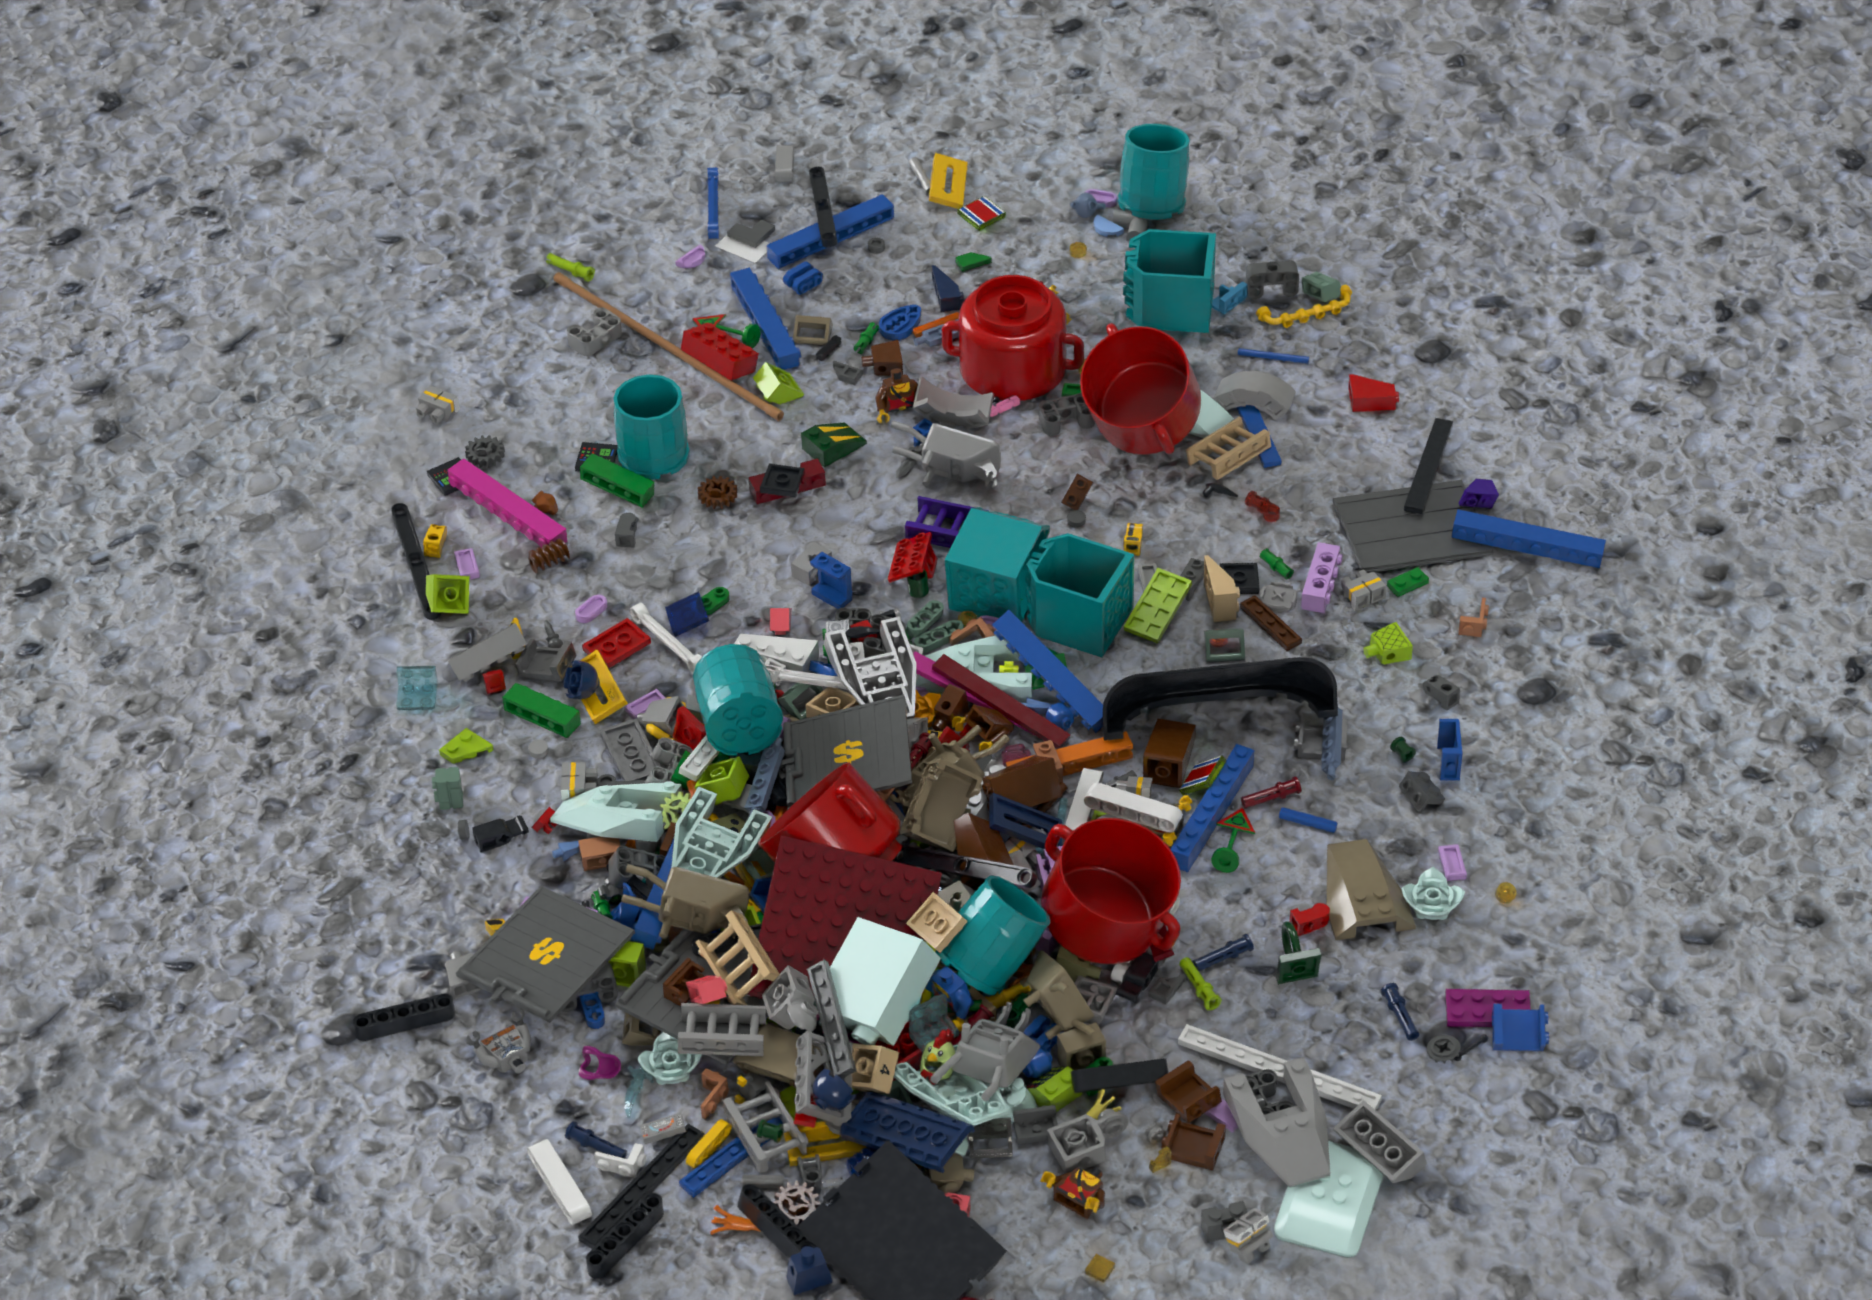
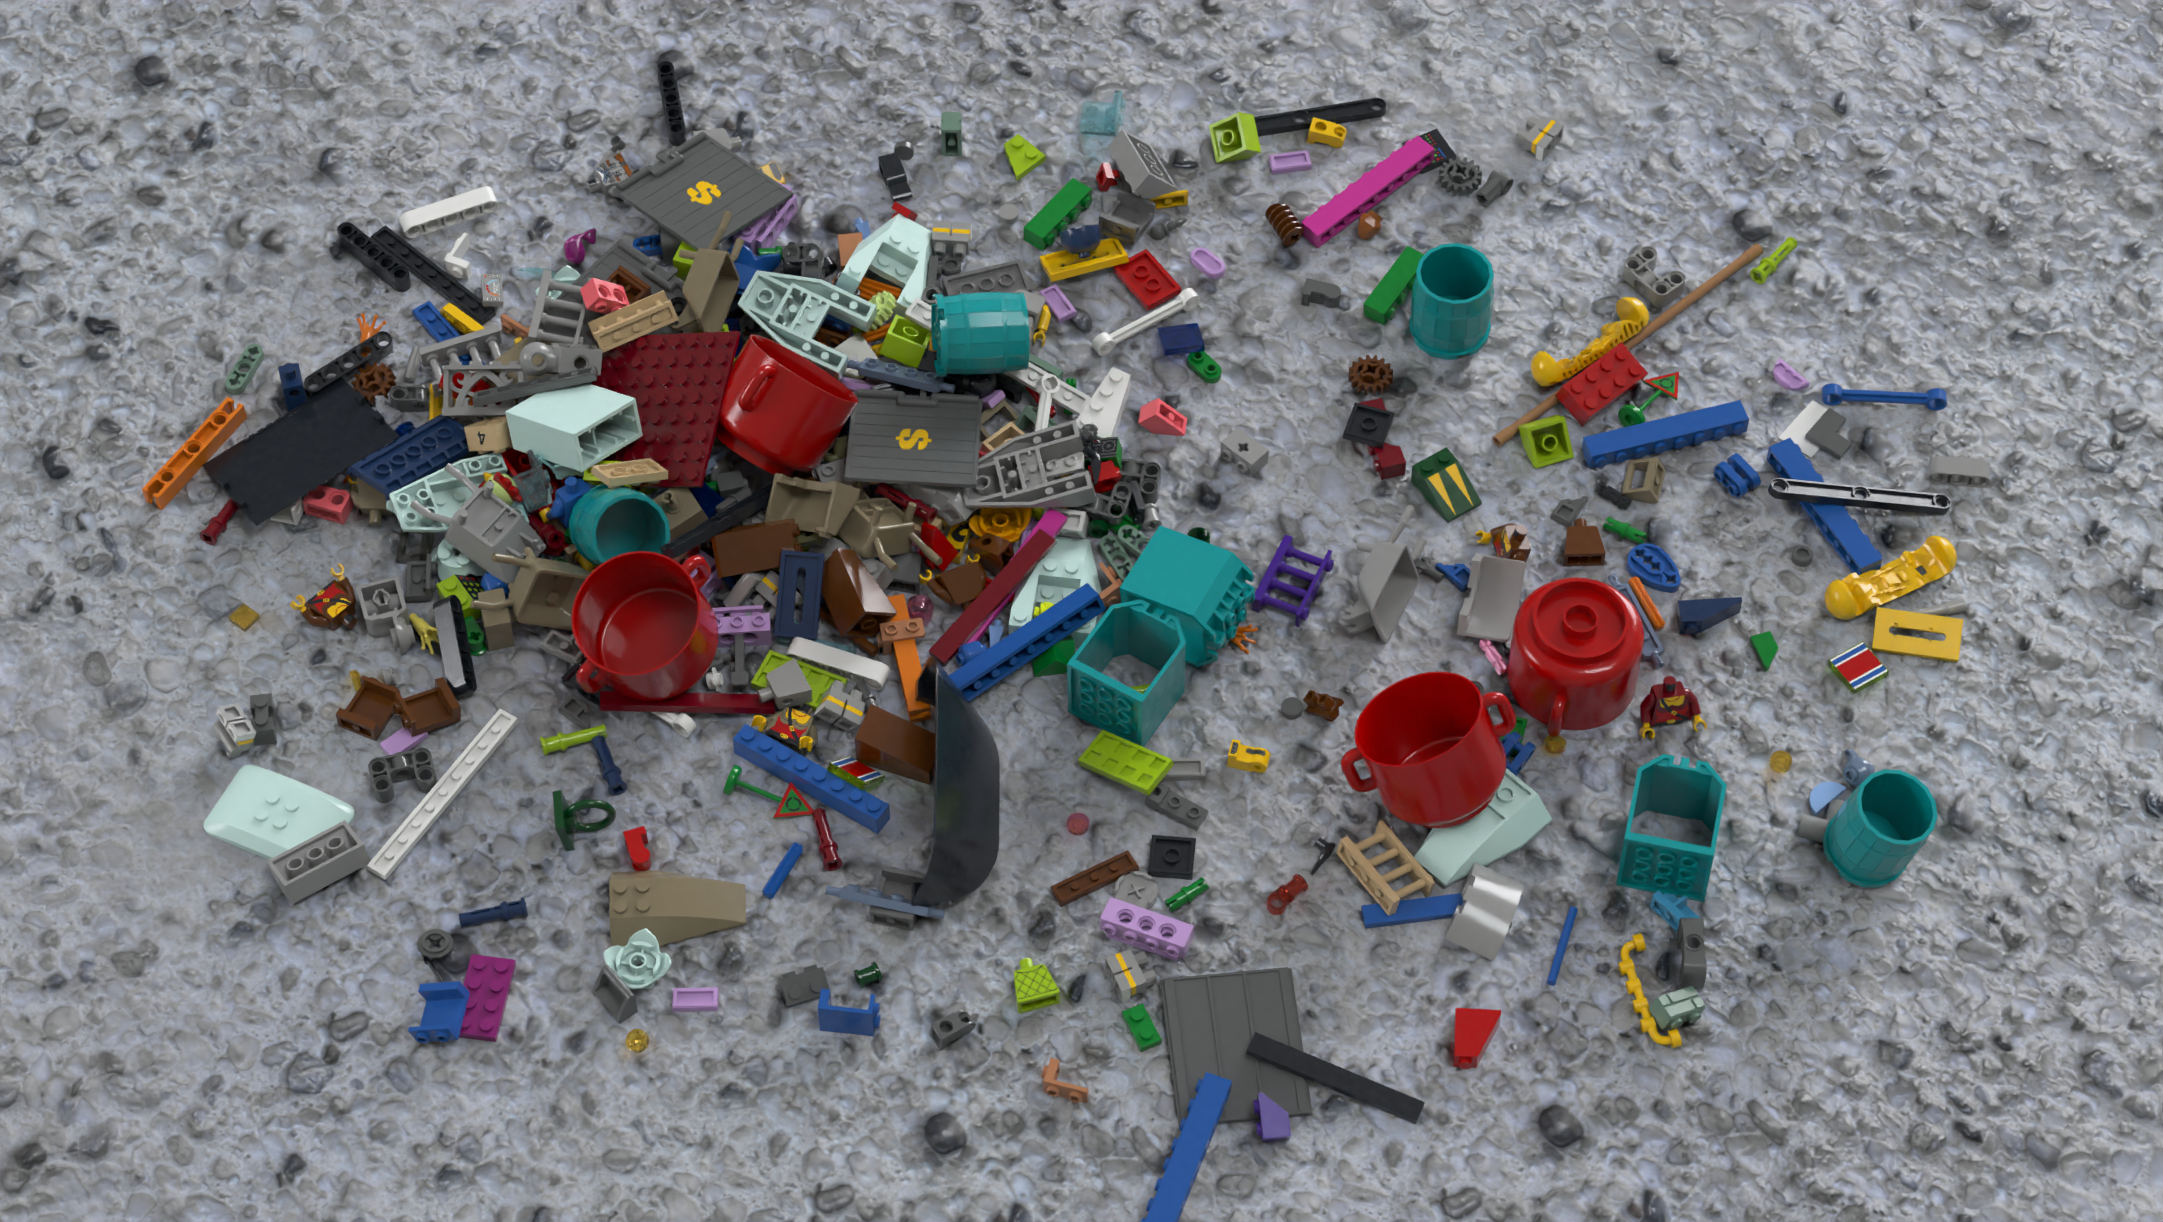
camera: 95 degrees right, 10 degrees up
dark blue pin [565,1121,627,1159] -> none
dark green bush [757,1119,784,1143] -> none
blue panel [810,552,852,609] -> none
dark blue cylinder [812,1069,856,1111] -> none
red bracket [888,532,938,583] -> none
white beam [1084,783,1183,833] -> none
tan slope [1203,555,1240,622] -> none
sand green tile [1204,628,1245,662] -> none
light grey wedge [1223,1057,1330,1187] -> none
none -> dark grey tile [592,964,638,1024]
none -> dark grey axle [1080,424,1098,440]
none -> dark grey piece [1475,169,1514,206]
none -> yellow piece [1530,297,1649,387]
none -> yellow piece [1824,536,1957,620]

